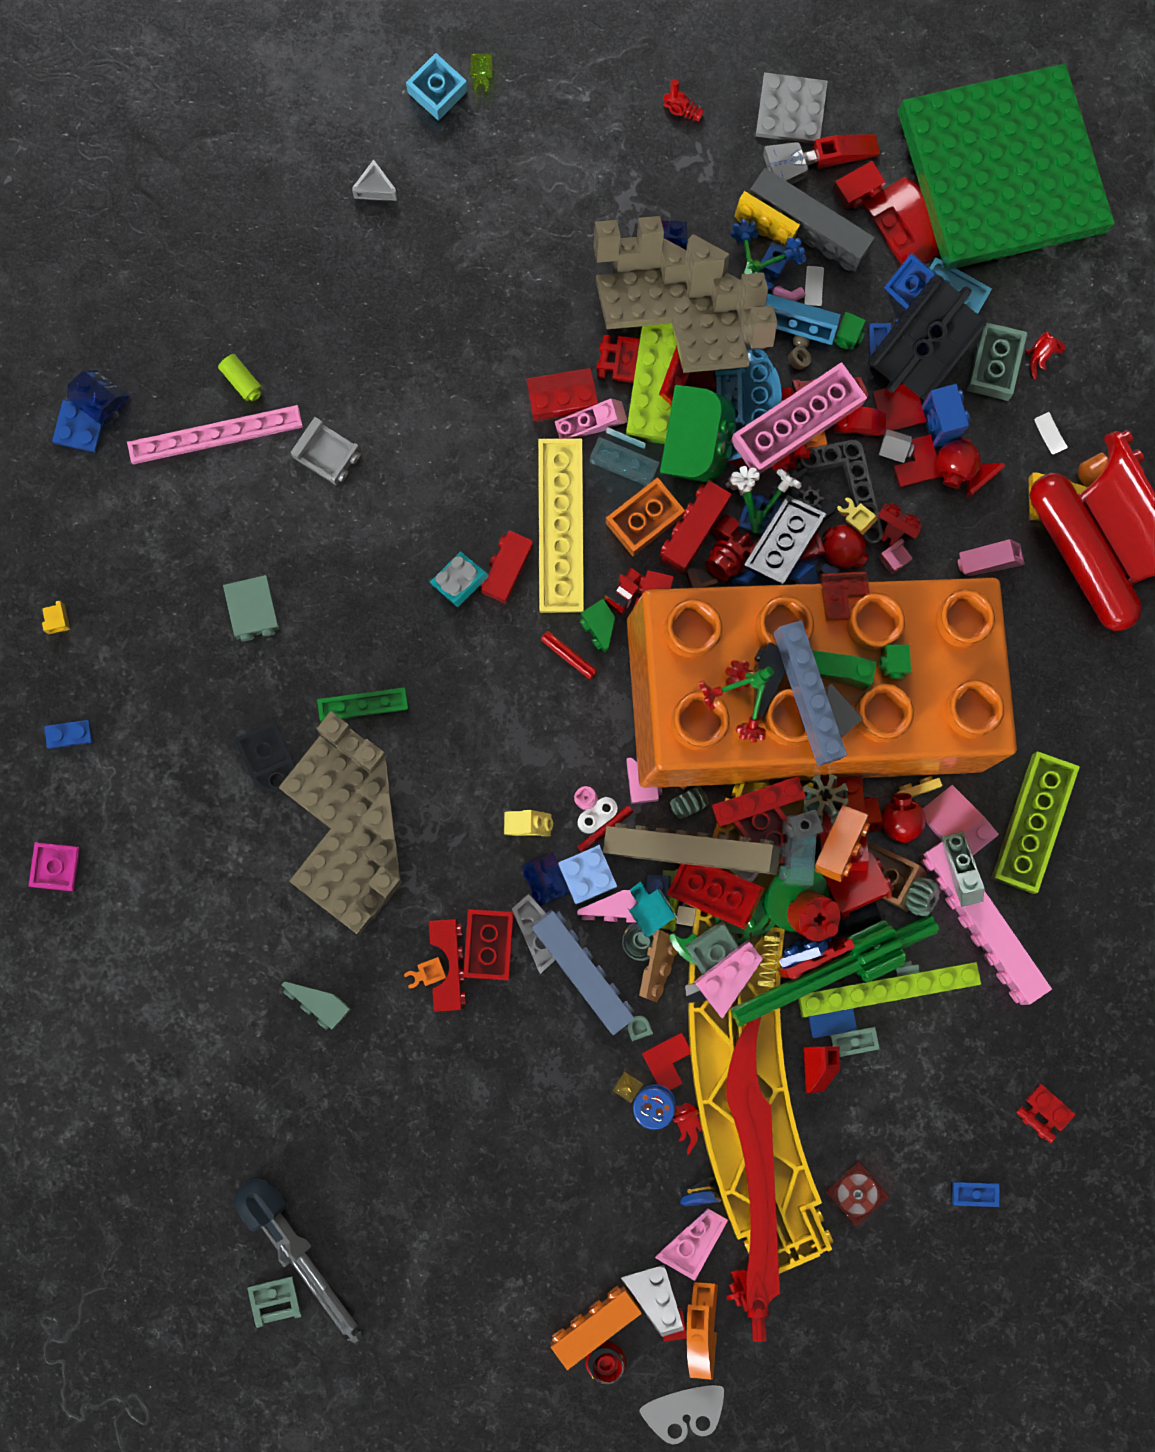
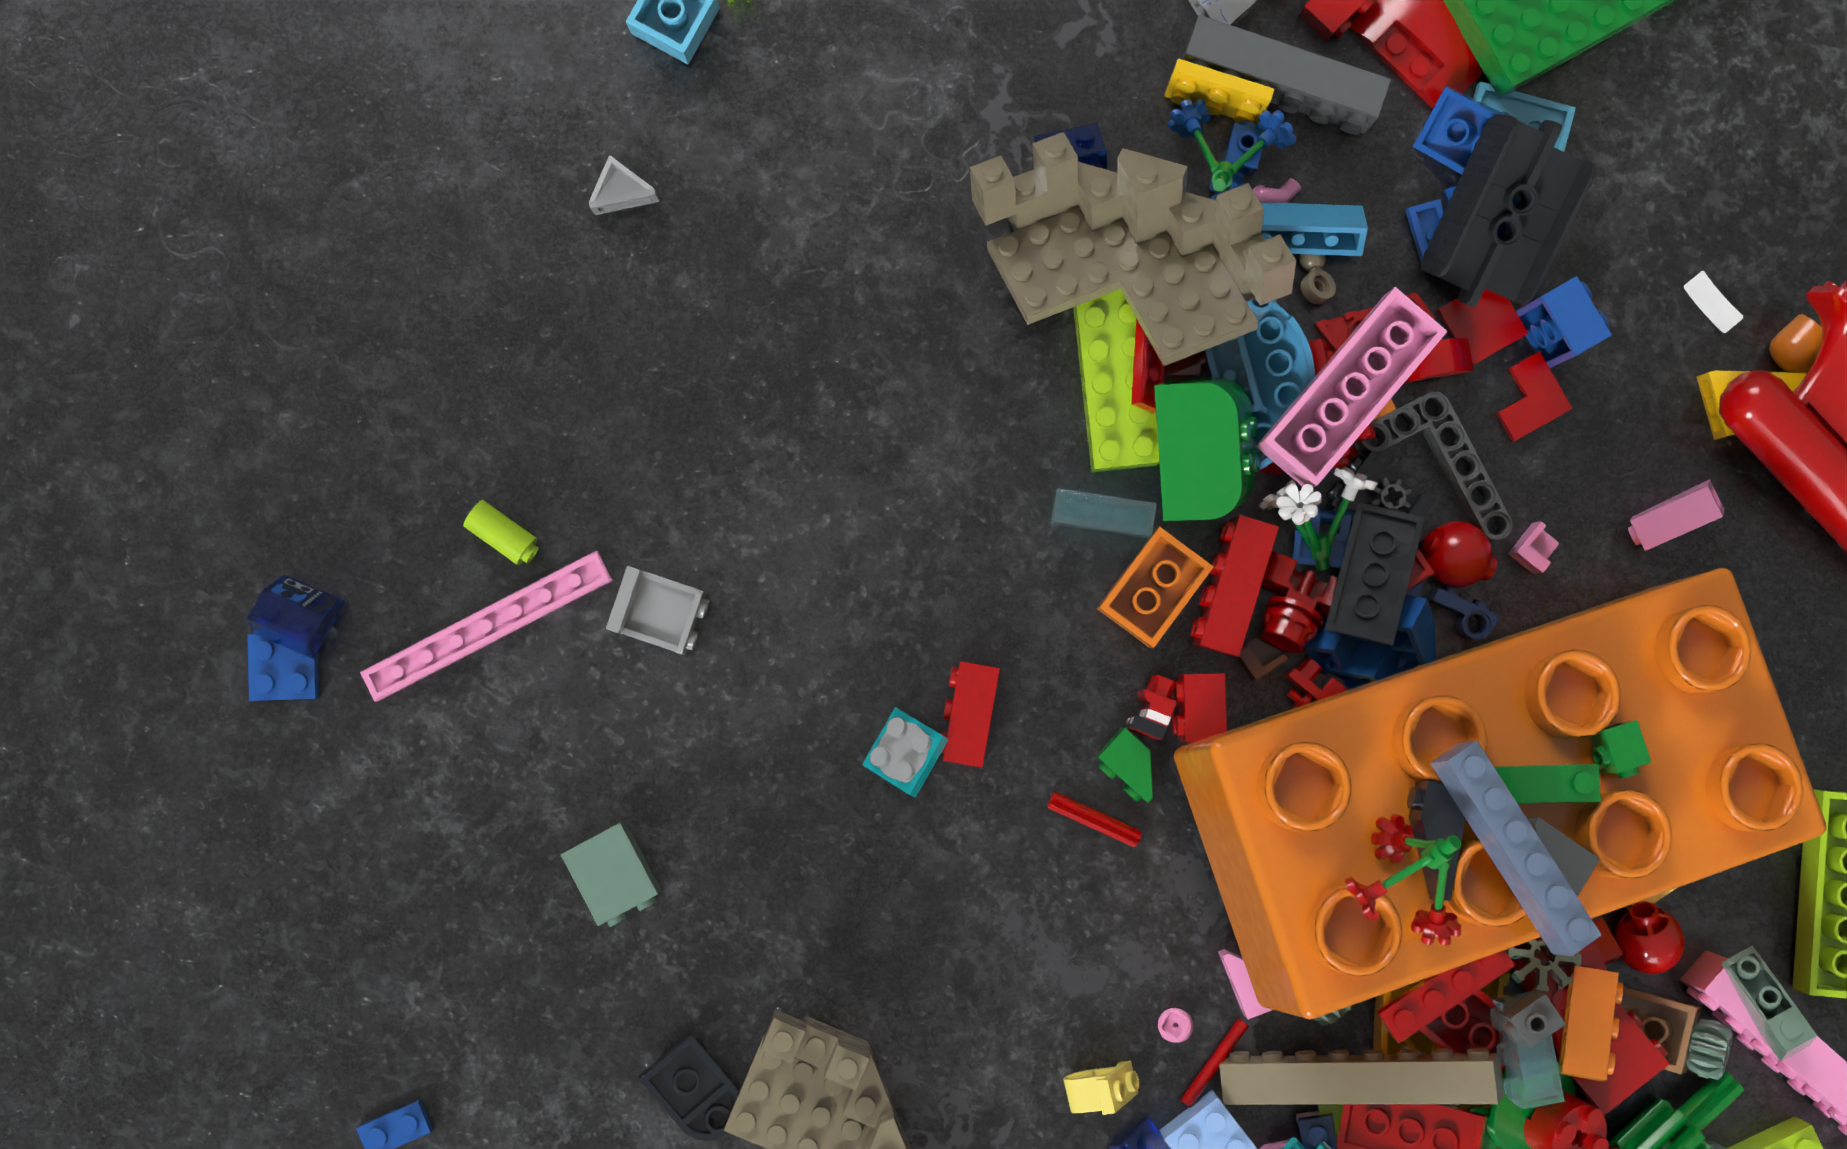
camera: 10 degrees left, 5 degrees up
yellow panel [42,601,70,634] -> none
green plate [317,688,408,722] -> none
red slope [526,368,598,421] -> none
light yellow plate [538,439,584,613] -> none
bright pink slope [555,399,628,439] -> none
white plate [578,797,617,834] -> none
red plate [596,335,640,383] -> none
white sticker [606,427,646,449] -> none
white sticker [805,266,824,306] -> none
clear red plate [820,572,870,621] -> none
green brick [833,312,866,349] -> none
light yellow plate [837,498,878,535] -> none
red plate [878,503,923,546] -> none
light grey brick [879,429,914,463] -> none
bright pink slope [923,785,999,855] -> none
red brick [937,438,981,488] -> none
sand green brick [966,323,1027,401] -> none
red slope [966,463,1005,498] -> none
red piece [1025,332,1066,380] -> none

